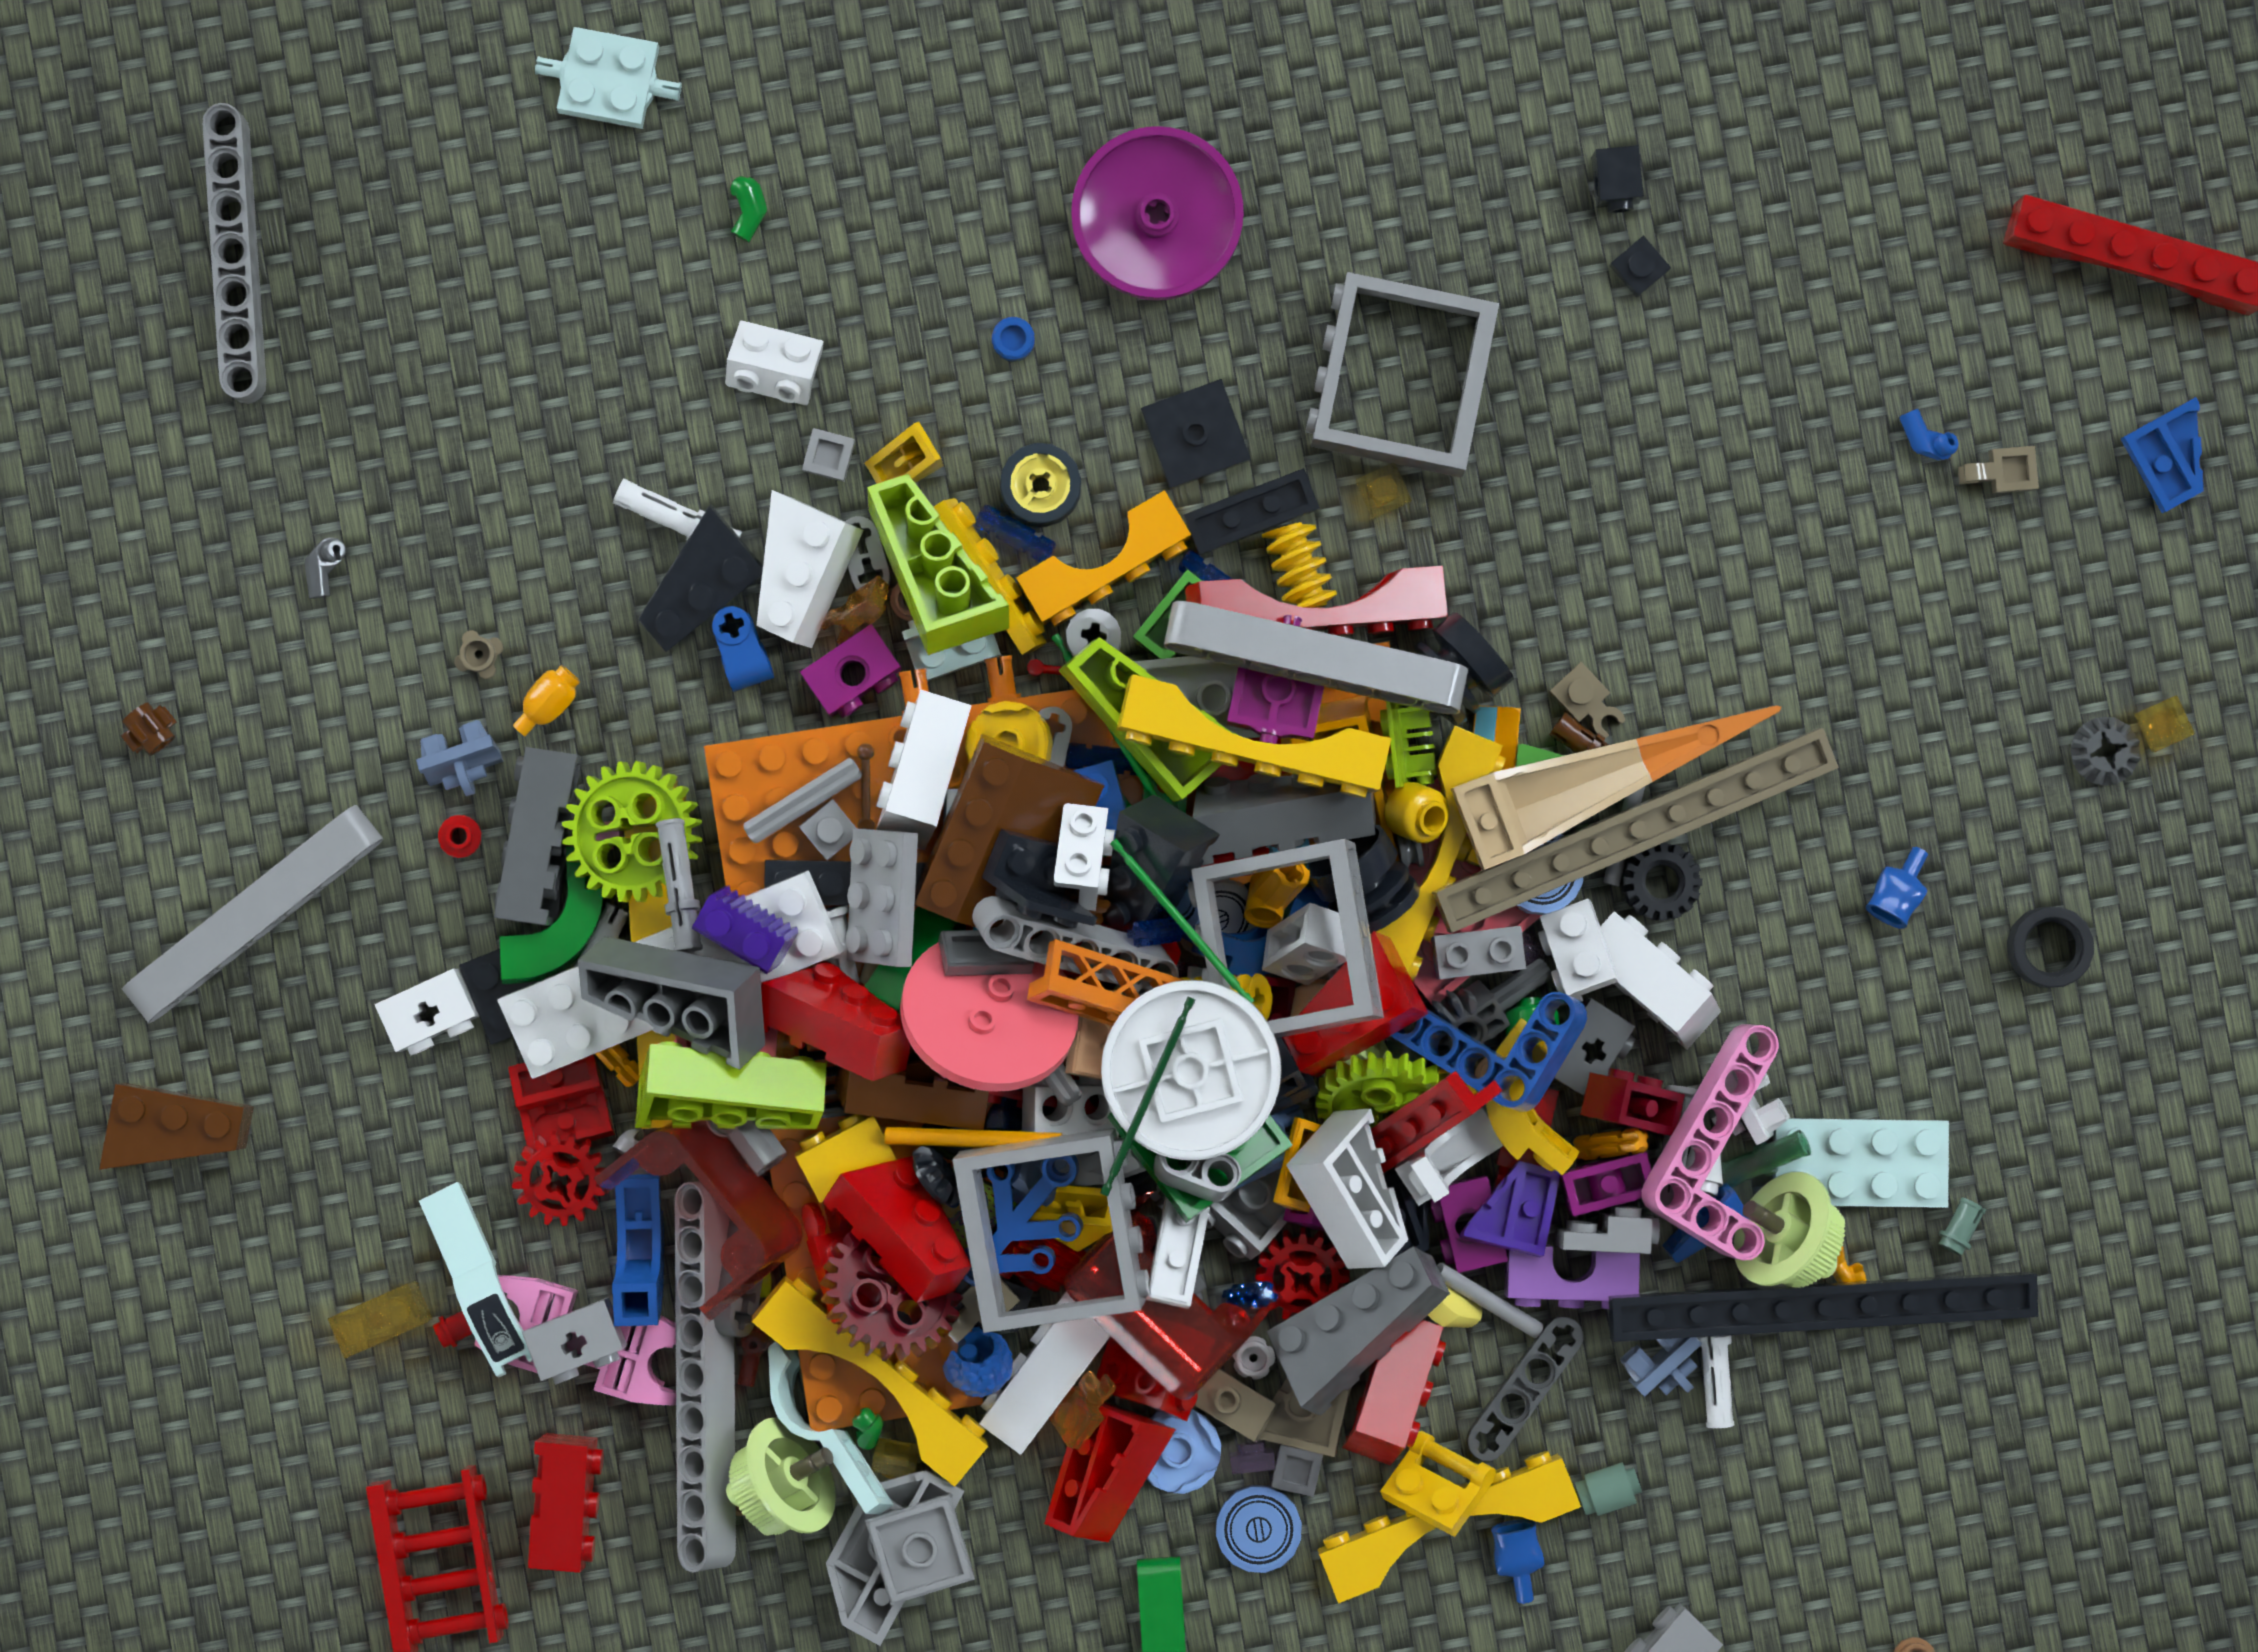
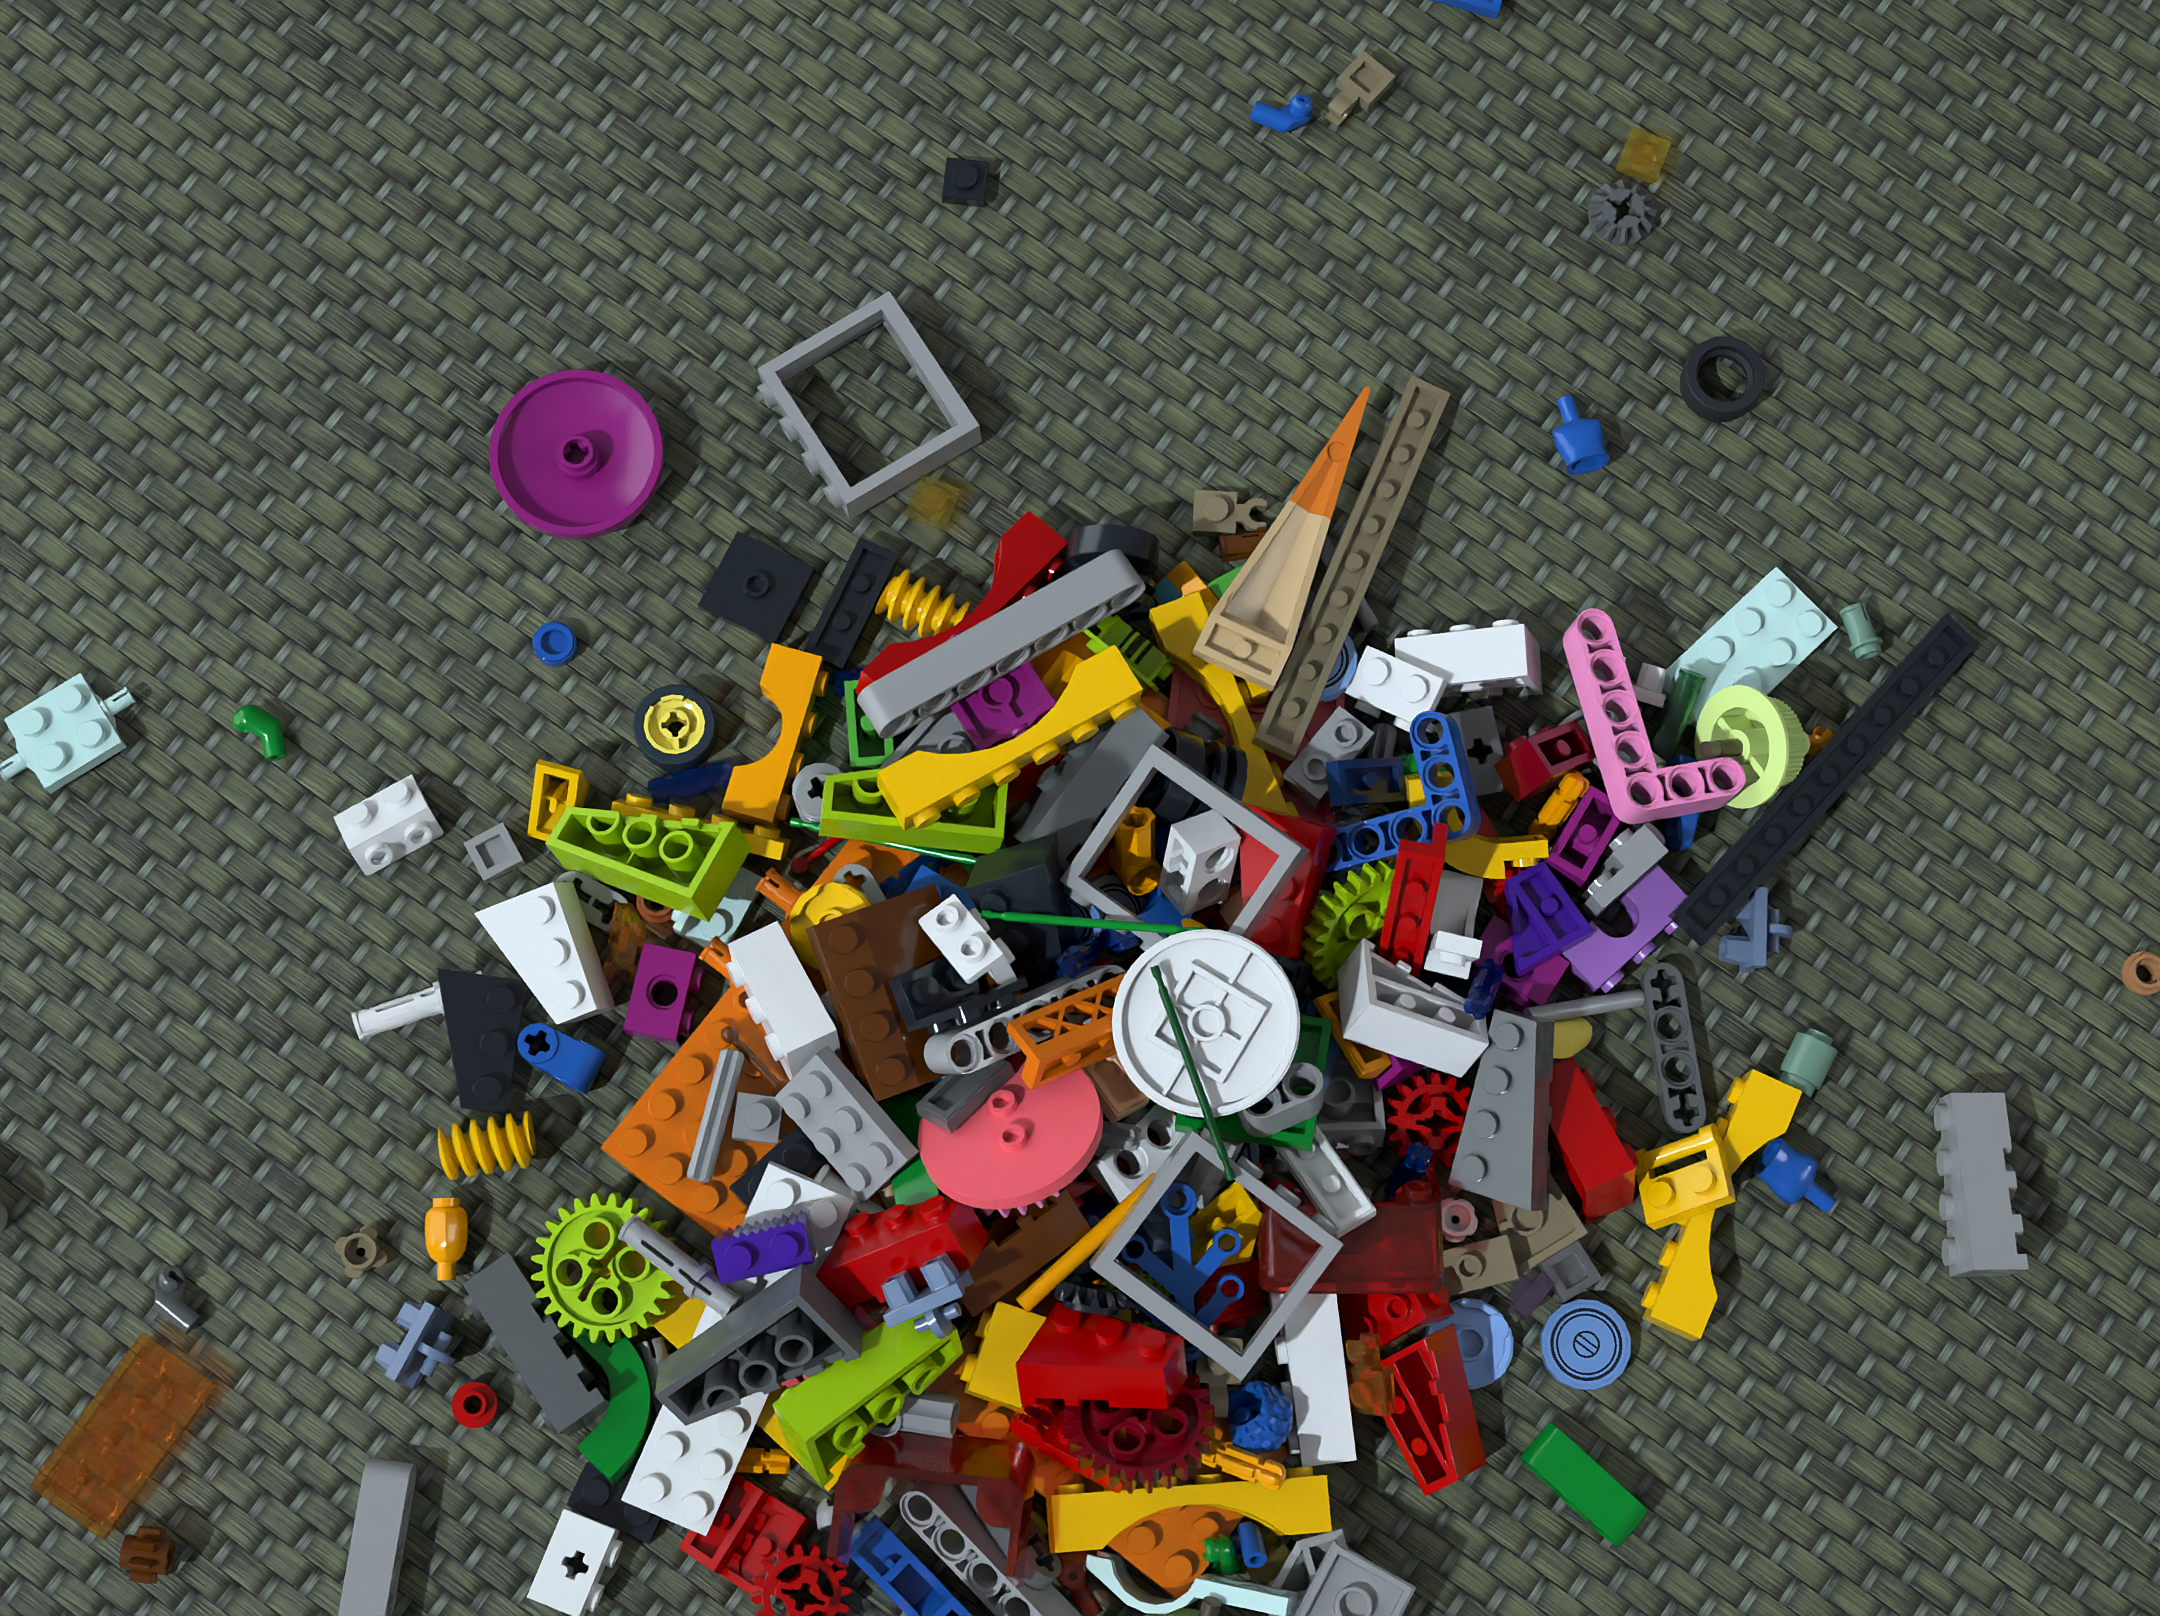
camera: 45 degrees left, 10 degrees down
yellow head [1384,782,1449,843] -> none
black brick [1591,145,1644,213] -> none
black tyre [1621,843,1702,921] -> none
white pin [1696,1335,1735,1428] -> none
none -> clear orange plate [29,1333,219,1539]
none -> yellow piece [438,1111,536,1181]
none -> sand blue hips [881,1253,974,1339]
none -> light orange axle [1201,1438,1287,1491]
none -> blue arm [1229,1521,1267,1568]
none -> dark blue plate [1325,757,1407,807]
none -> clear blue axle [1463,958,1504,1020]

